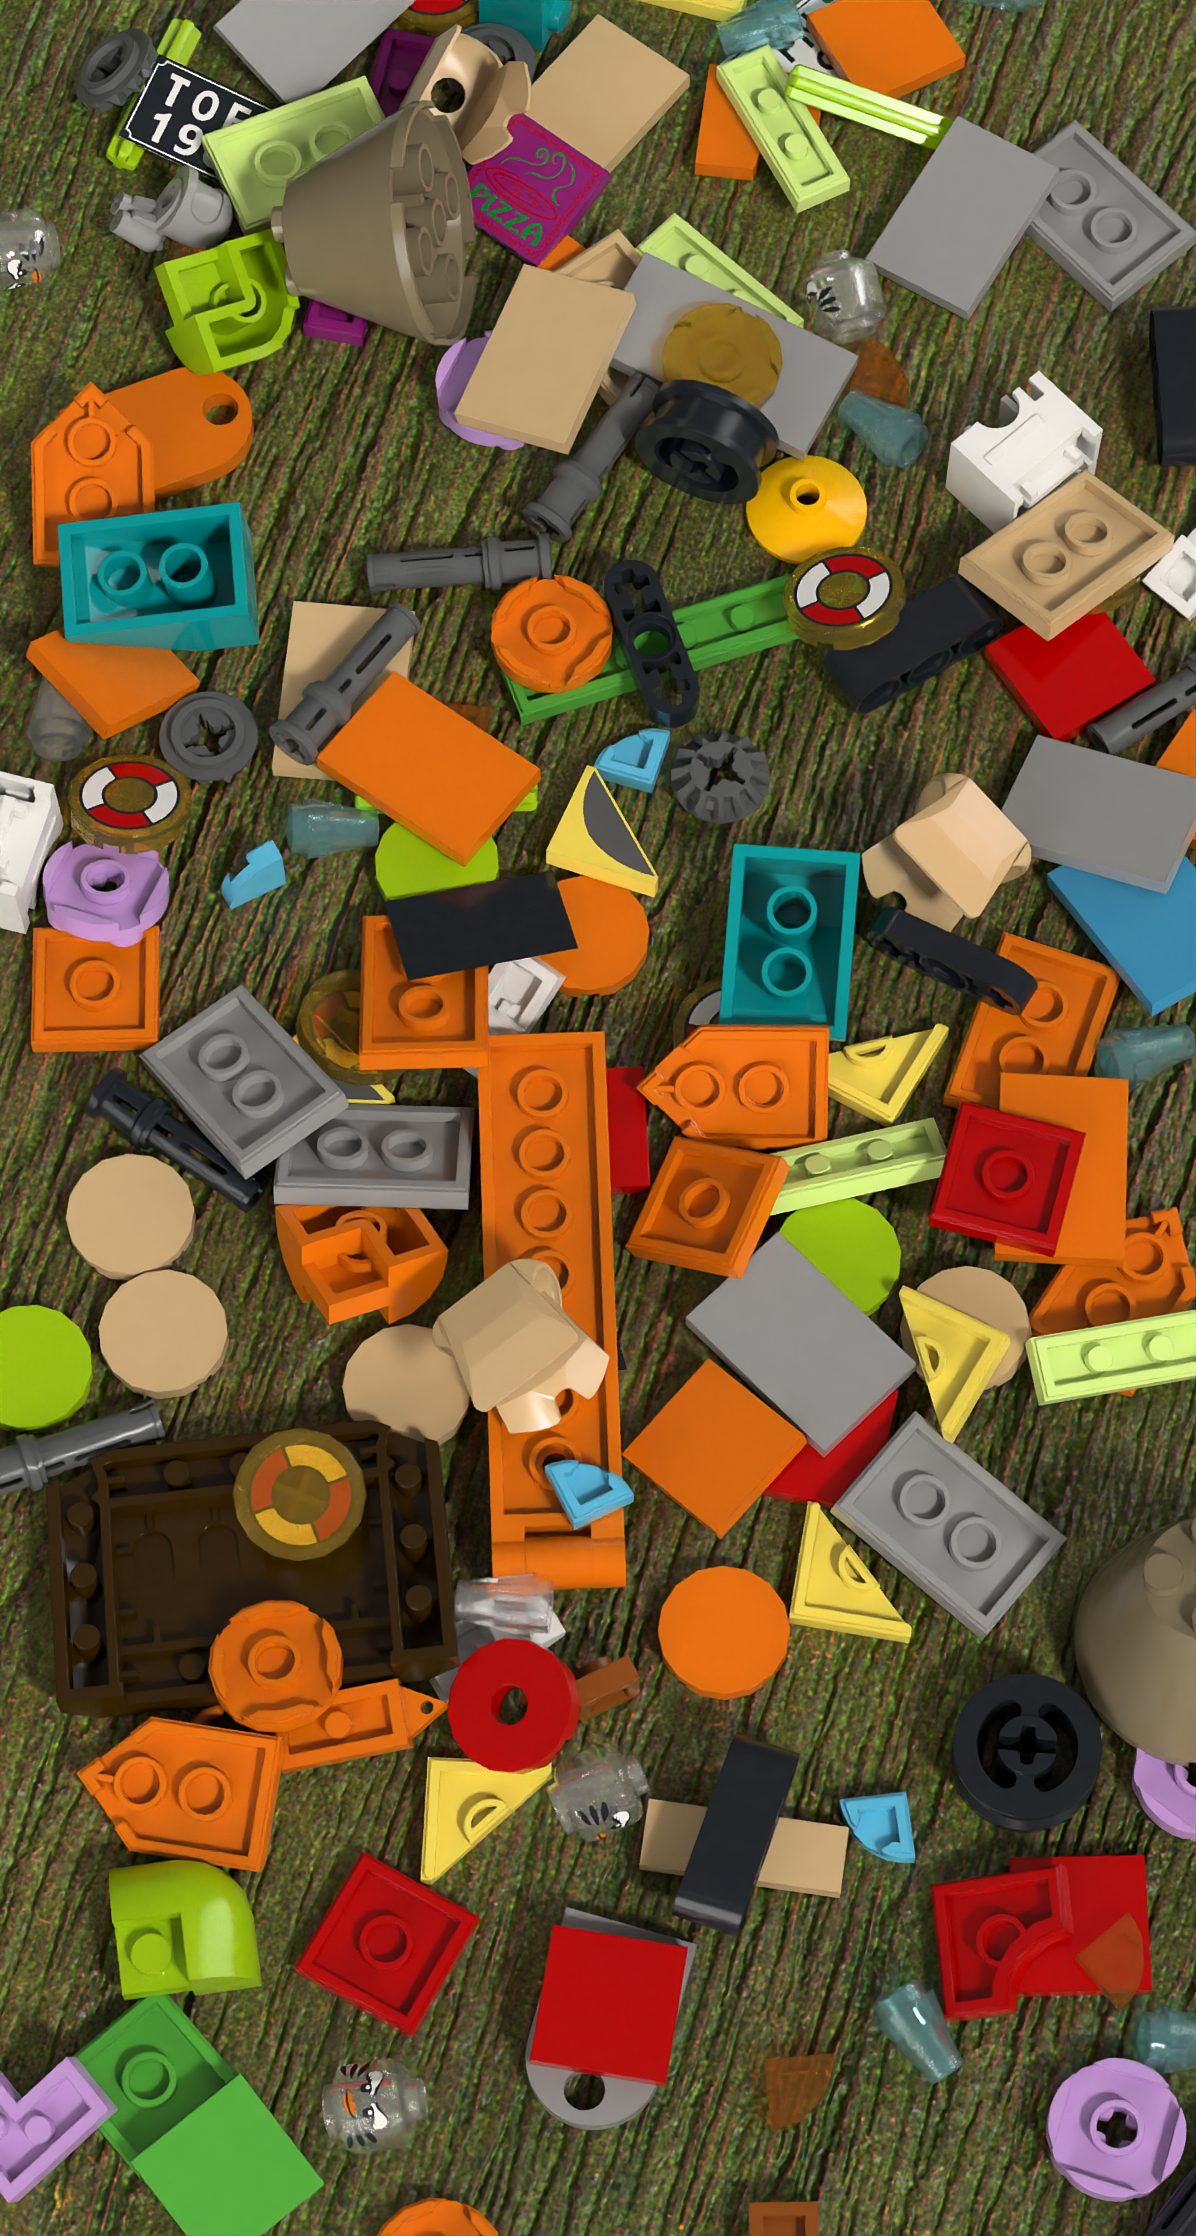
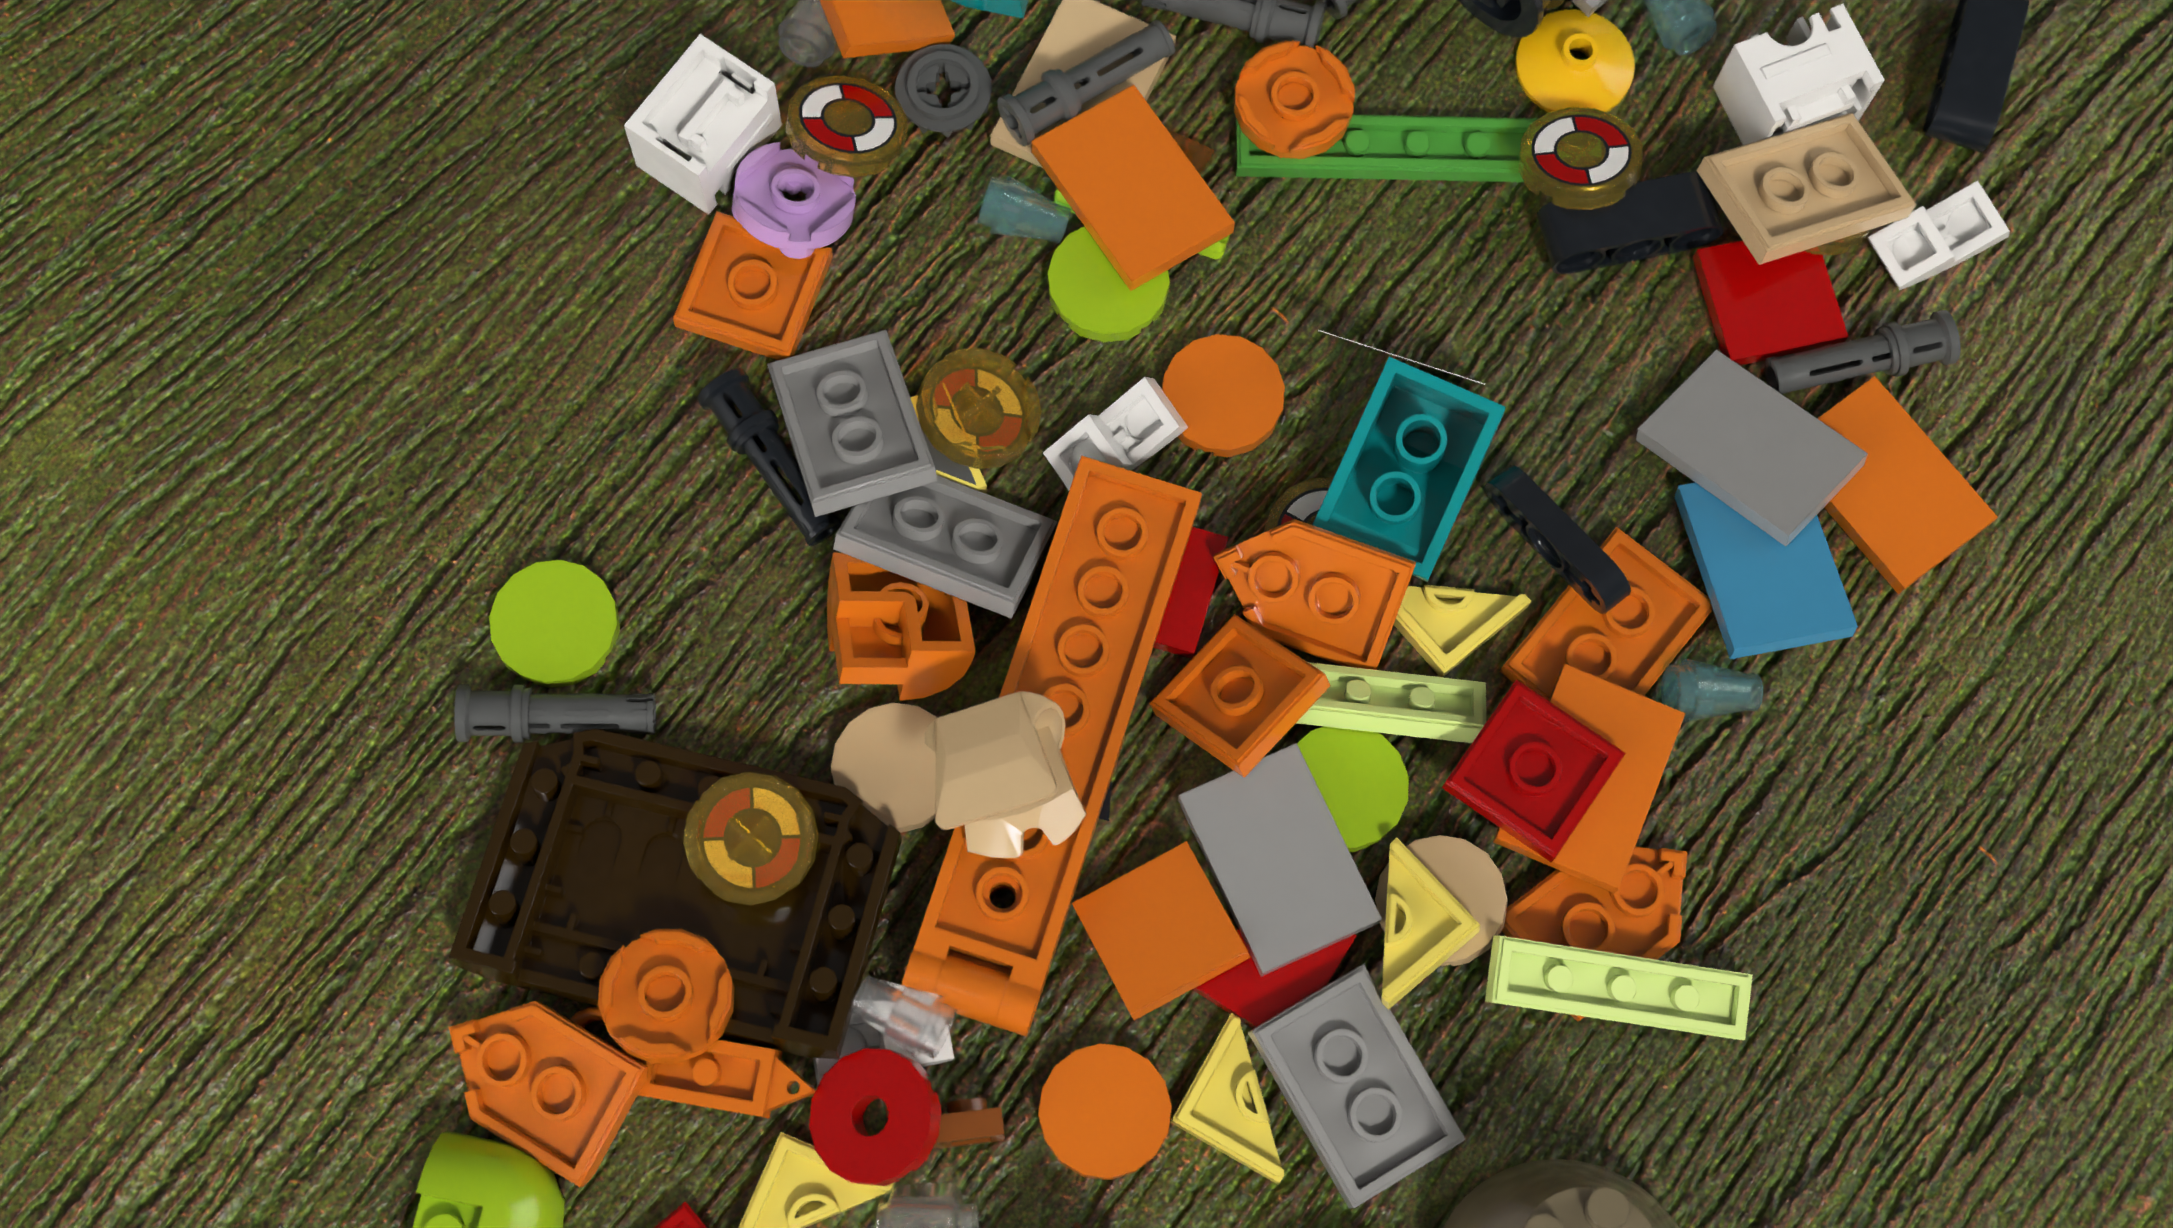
camera: 15 degrees right, 5 degrees up
tan tile [66,1154,196,1281] -> none
tan tile [99,1270,229,1399] -> none
medium azure tile [221,840,286,910] -> none
orange tile [359,915,489,1070] -> none
black sticker [385,870,578,981] -> none
medium azure tile [545,1460,634,1530] -> none
light yellow tile [546,765,658,897] -> none
medium azure tile [593,728,670,793] -> none
black beam [604,560,700,728] -> none
dark grey gear [671,727,770,823] -> none
tan piece [862,773,1031,932] -> none
none -> white sticker [1318,330,1485,385]

